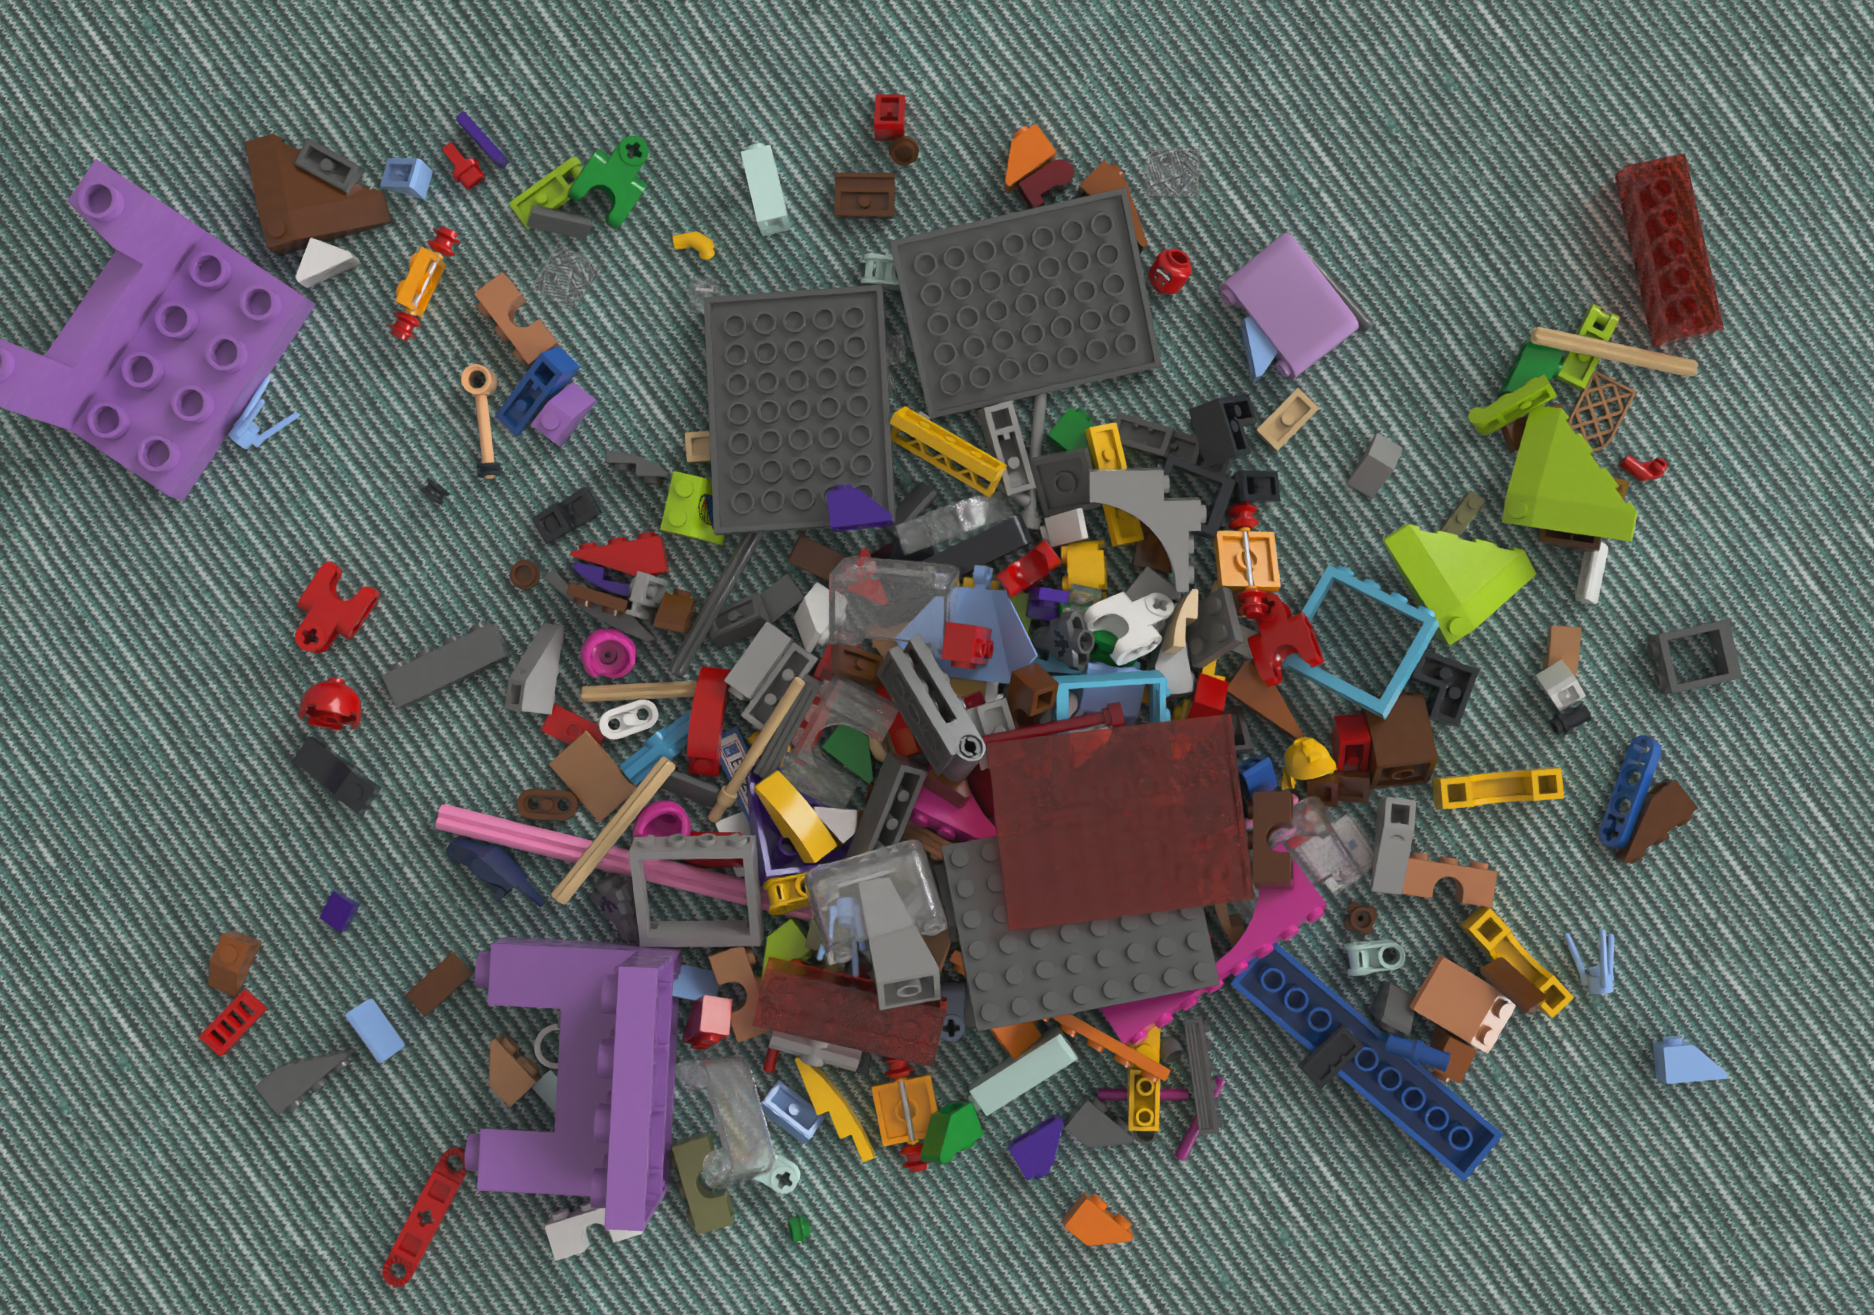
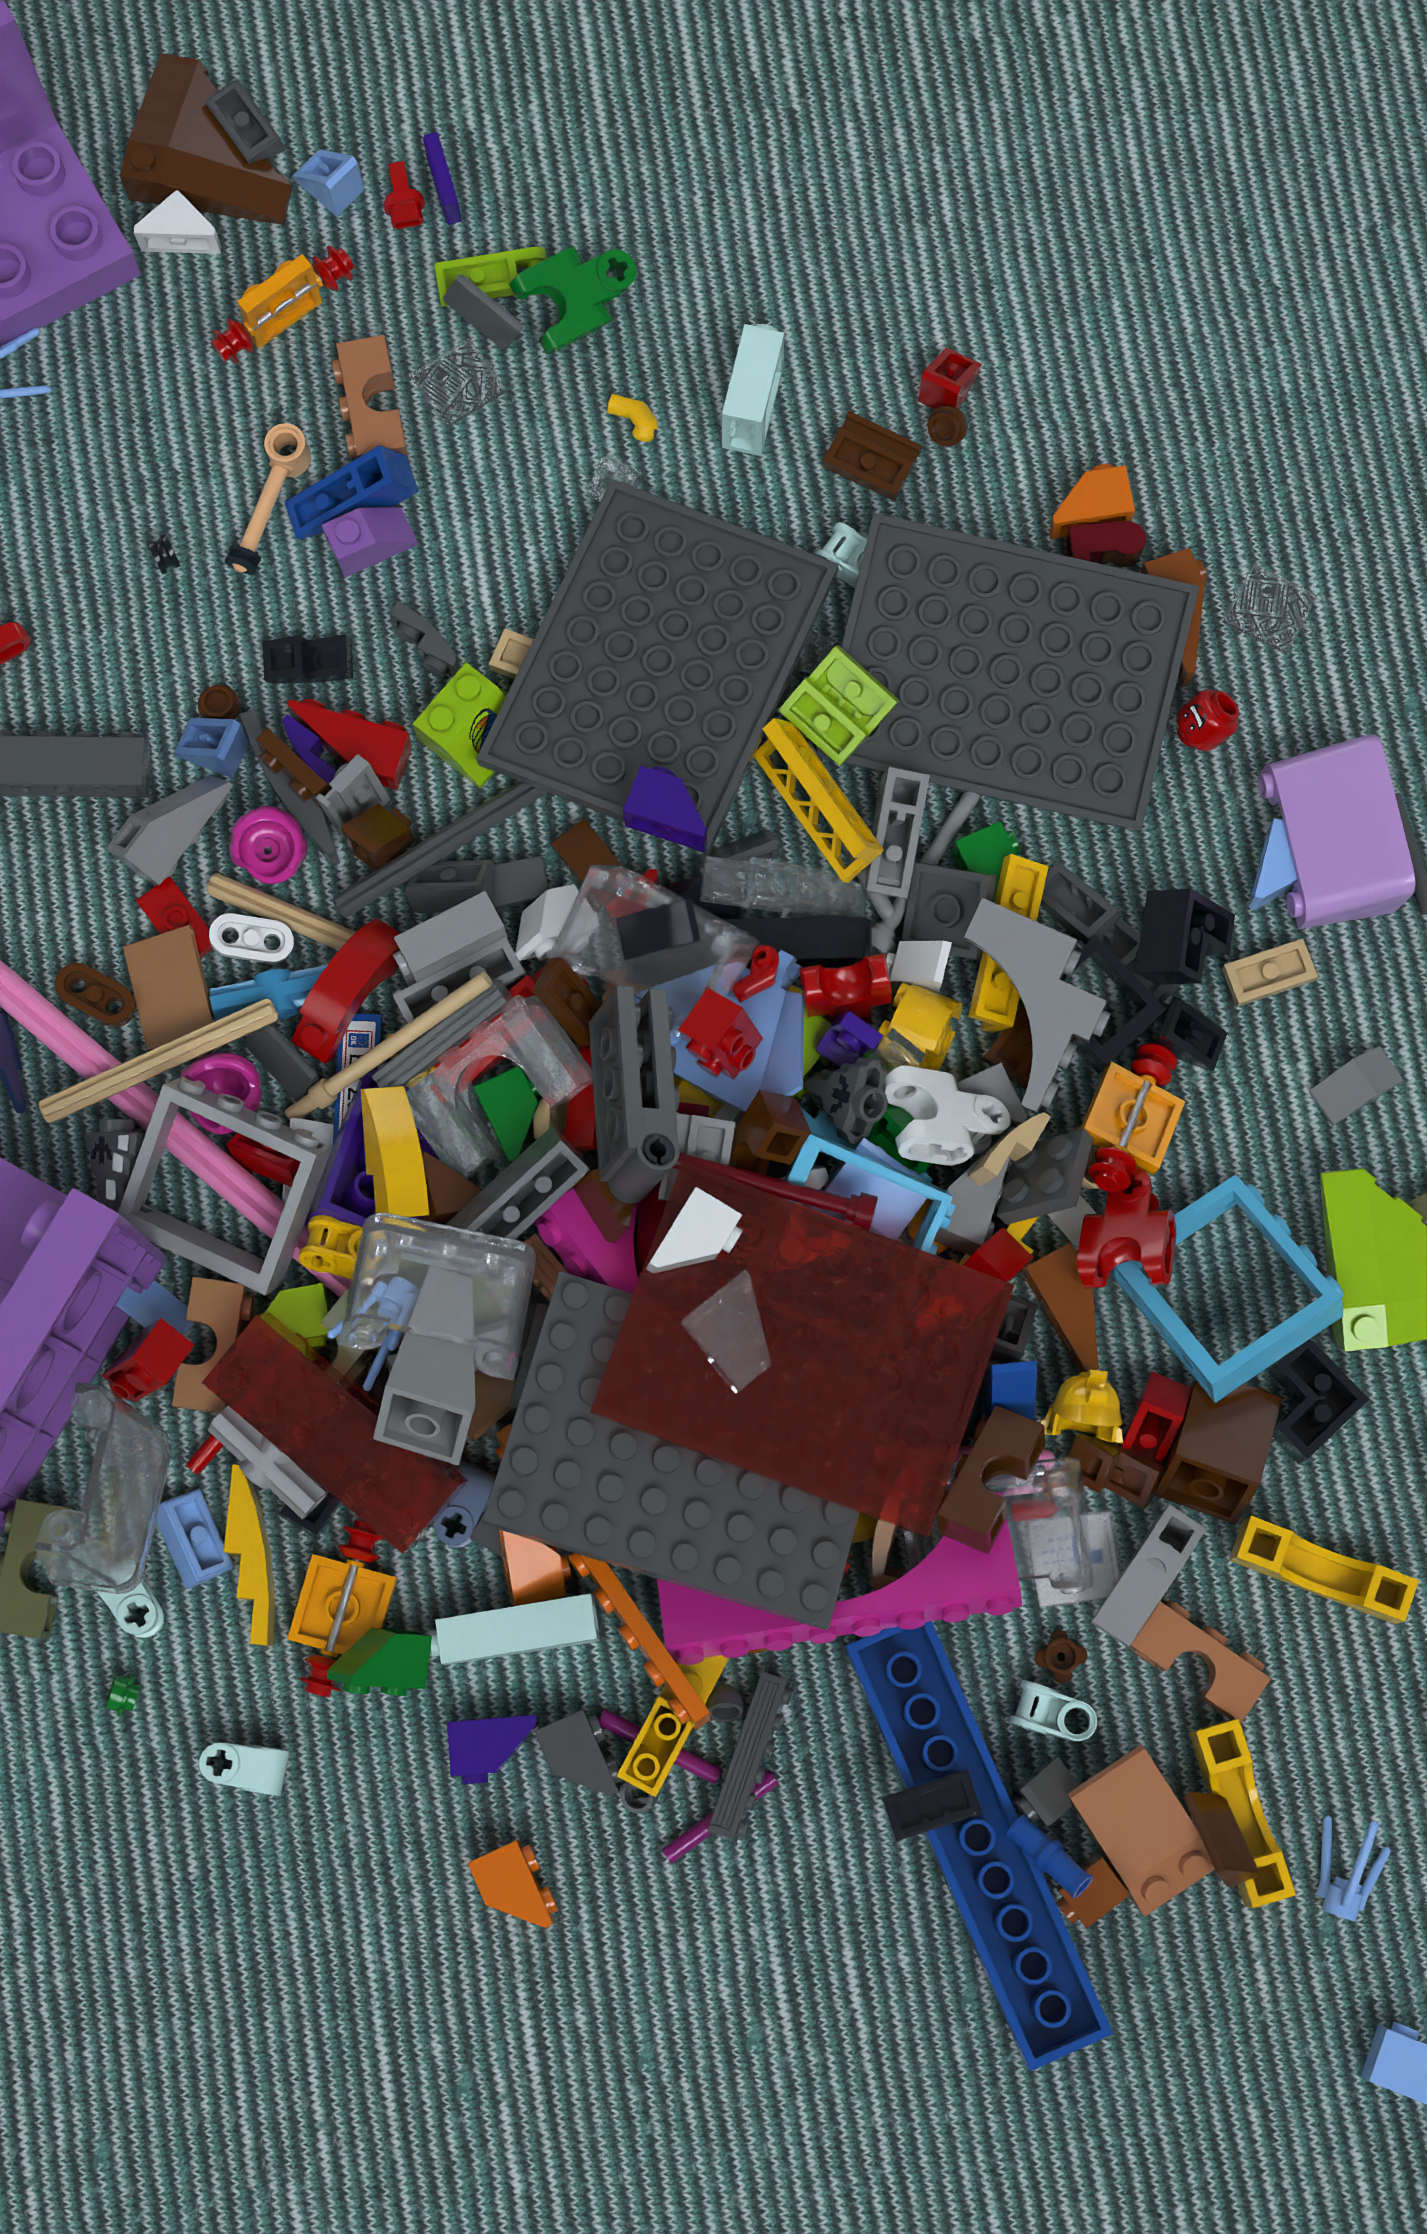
camera: 25 degrees right, 10 degrees down
none -> medium blue slope [174,717,250,779]
none -> light aqua piece [199,1742,289,1796]
none -> black slope [616,898,700,960]
none -> white slope [646,1187,743,1274]
none -> clear slope [680,1270,771,1394]
none -> red arm [730,945,780,1003]
none -> lime slope [778,645,900,766]

